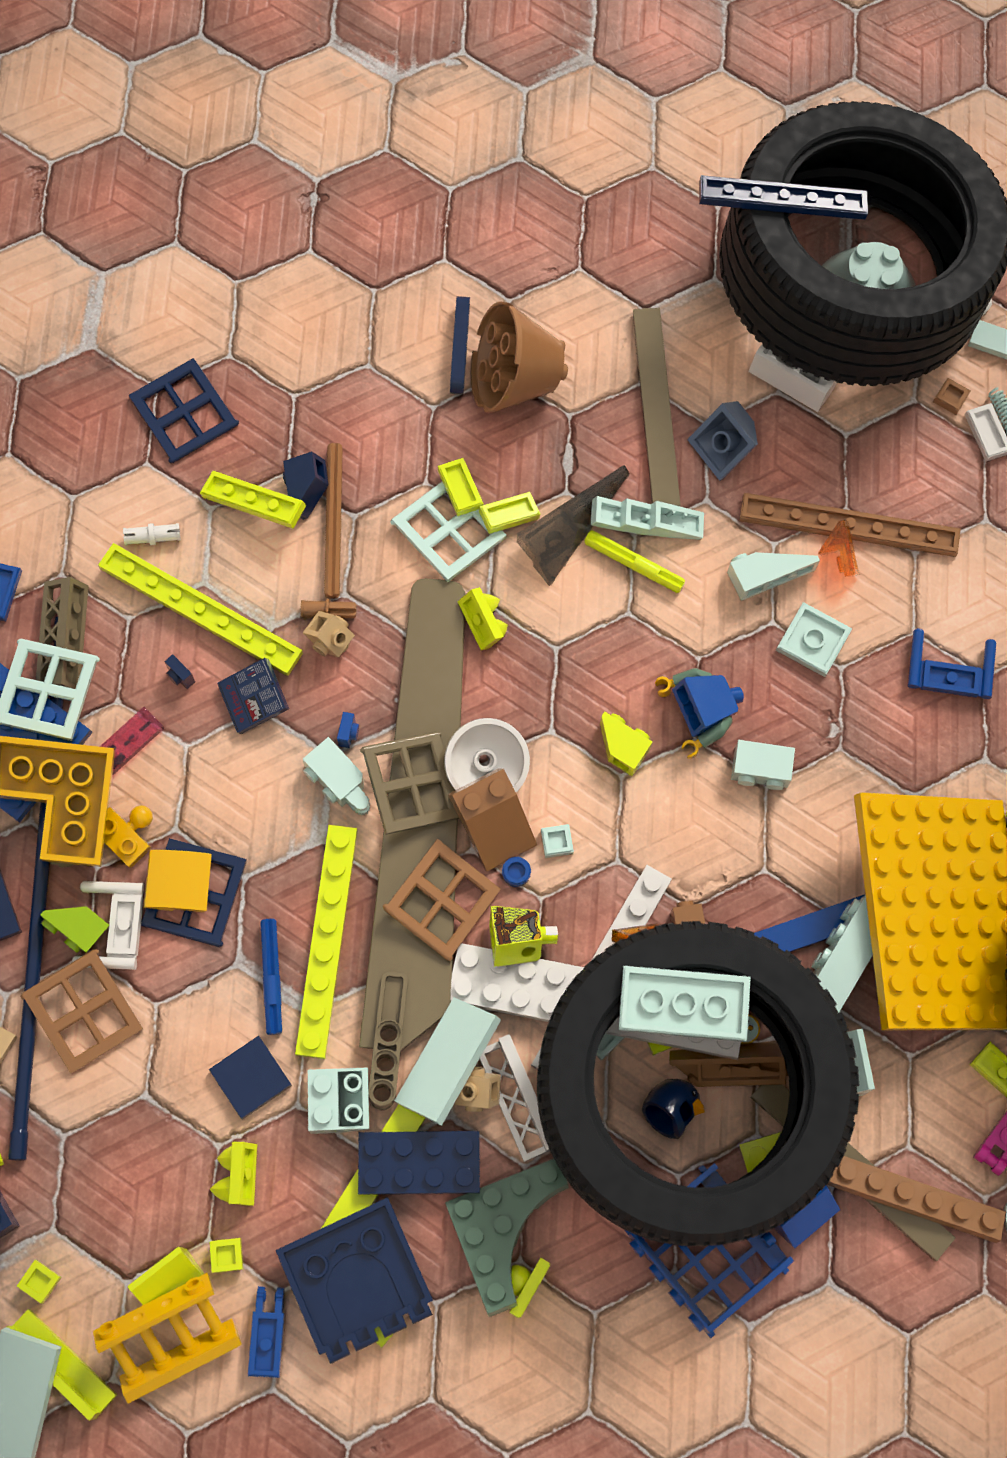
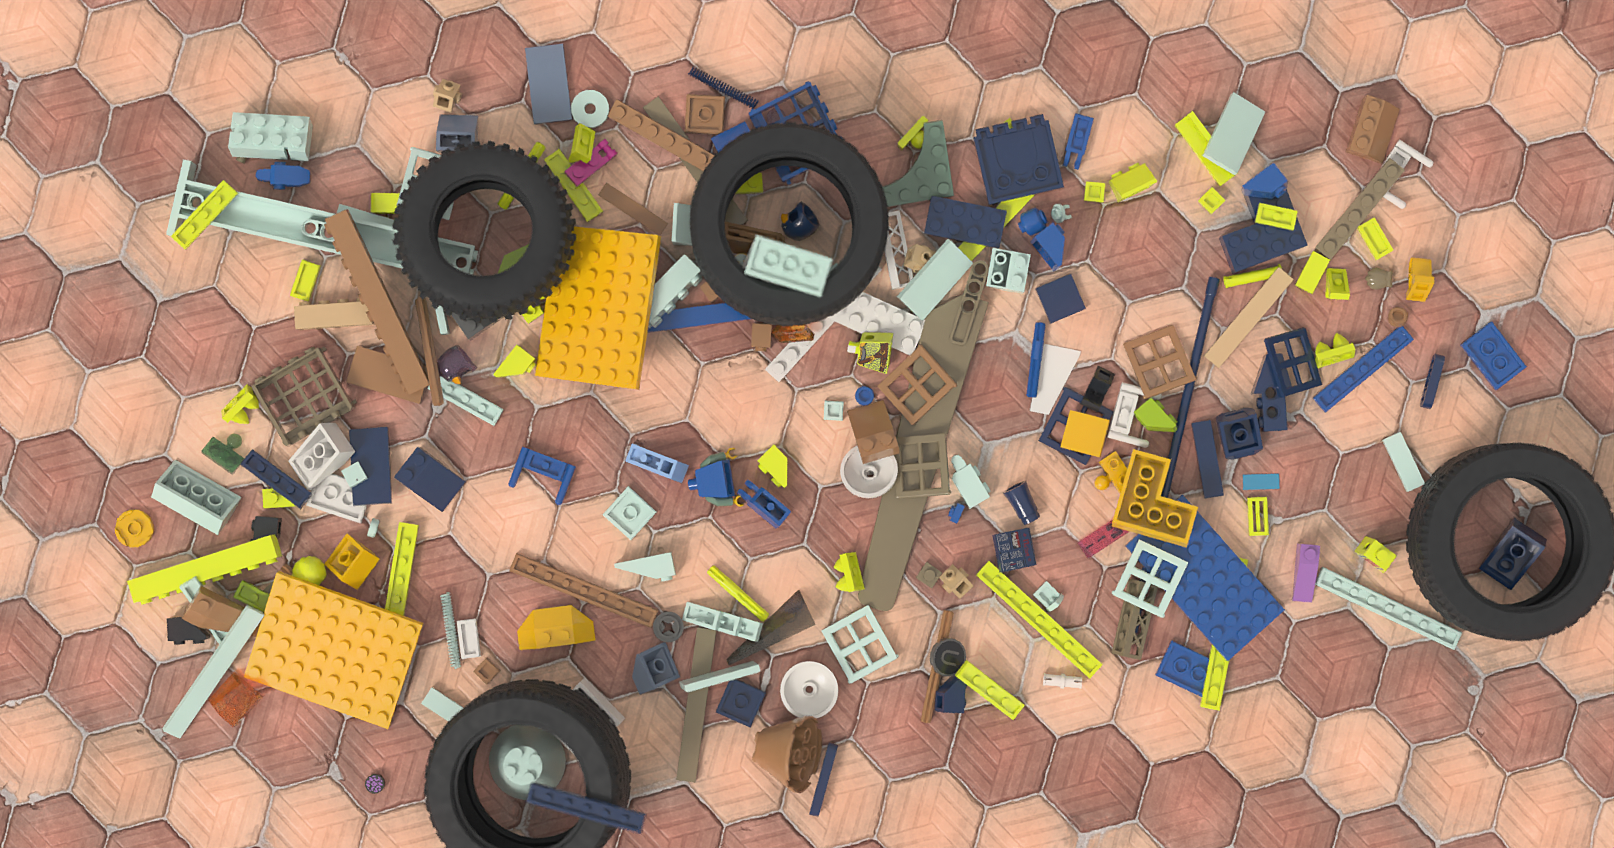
camera: 160 degrees left, 15 degrees up
yellow fence [93,1273,242,1404] -> none
dark blue window [129,358,239,463] -> none
dark blue plate [164,654,195,689] -> none
neon yellow tile [210,1142,257,1206] -> none
neon yellow plate [295,825,358,1059] -> none
medium nougat axle [301,599,357,618] -> none
neon yellow tile [438,458,483,516] -> none
neon yellow tile [479,492,541,534] -> none
light aqua piece [731,740,795,790] -> none
clear orange slope [818,520,860,577] -> none
none -> yellow wedge [517,605,596,650]
none -> medium nougat sticker [598,183,668,236]
none -> light blue slope [625,444,689,483]
none -> dark grey gear [653,612,684,642]
none -> light aqua tile [679,661,760,692]
none -> medium nougat tile [685,94,725,135]
none -> dark blue piece [688,66,759,109]
none -> dark blue tile [716,679,766,728]
none -> blue hinge [737,480,792,529]
none -> white dish [780,661,838,718]
none -> dark tan plate [916,562,942,588]
none -> black tile [930,638,966,676]
none -> dark blue plant [1003,480,1040,525]
none -> blue head [1018,207,1048,236]
none -> blue slope [1030,223,1065,272]
none -> white sticker [1030,344,1081,415]
none -> light aqua tile [1033,581,1064,612]
none -> light aqua plate [1051,204,1072,223]
none -> black slope [1080,366,1115,412]

